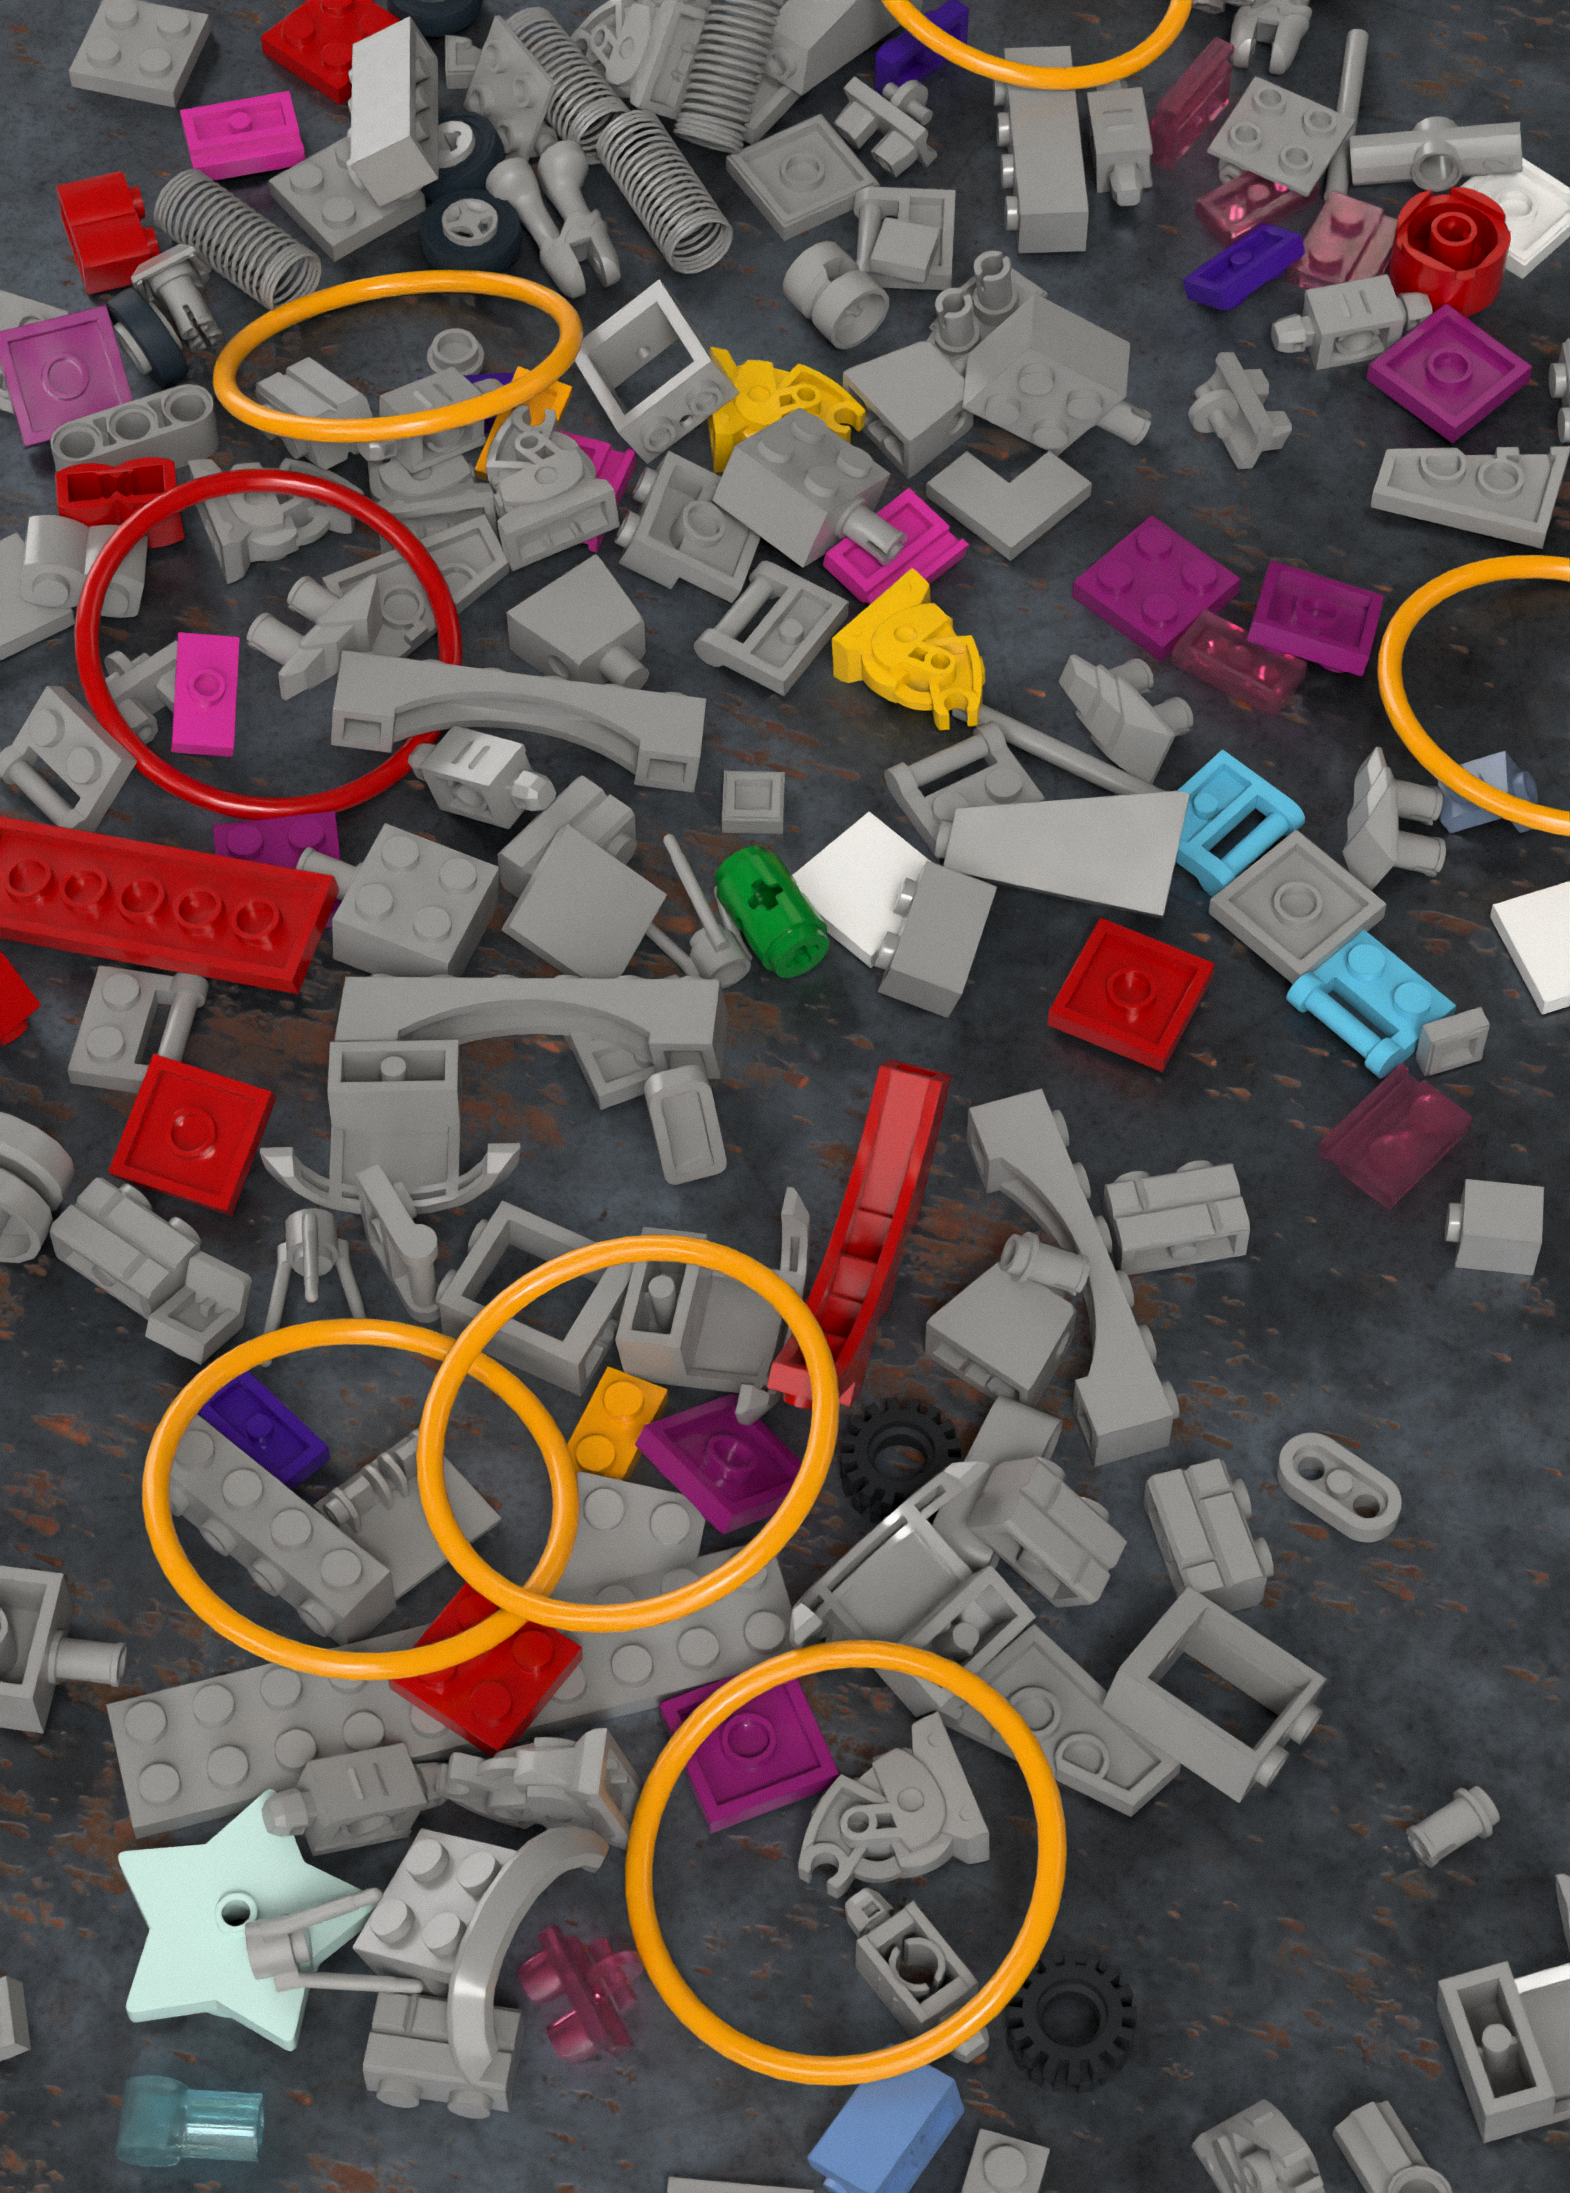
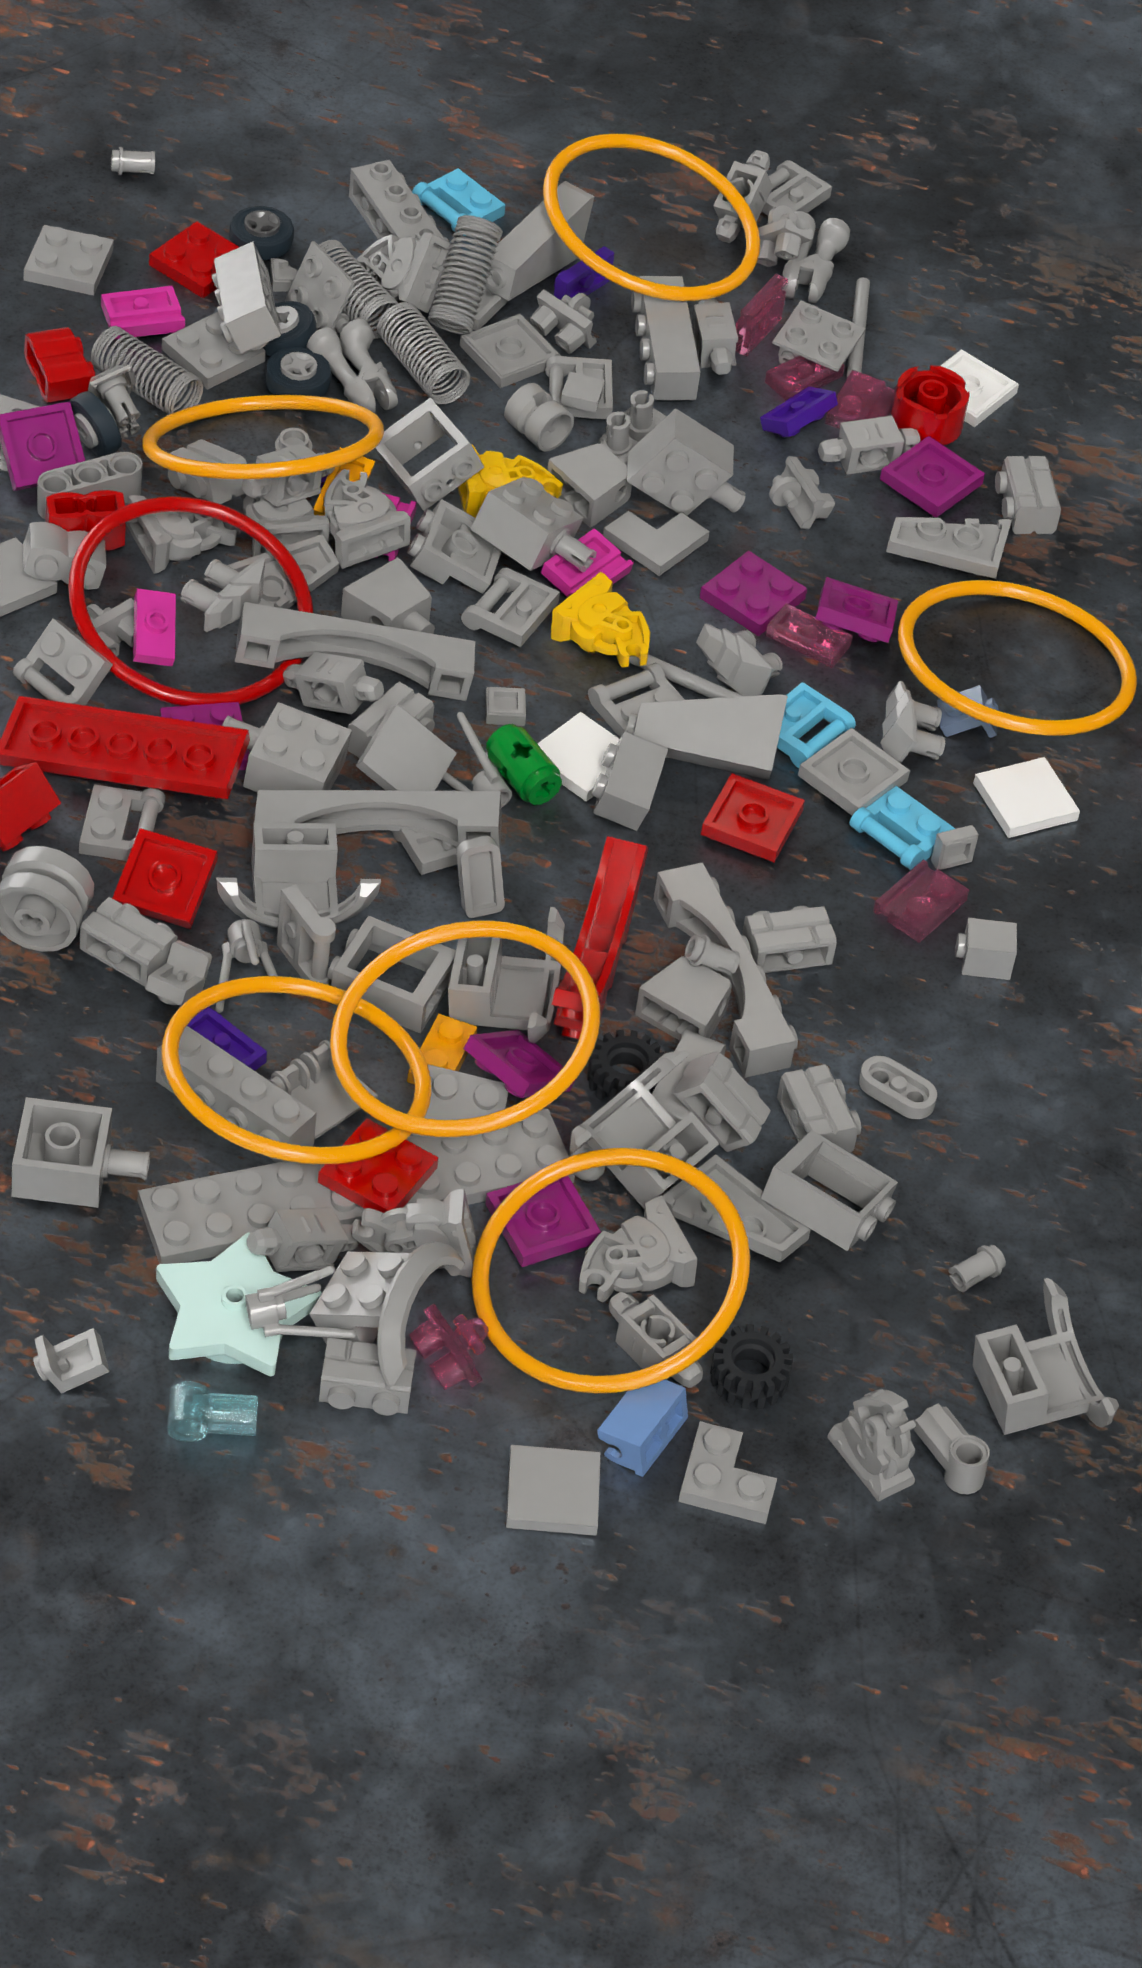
camera: 10 degrees left, 10 degrees down
light grey piece [1350,116,1523,192] -> none

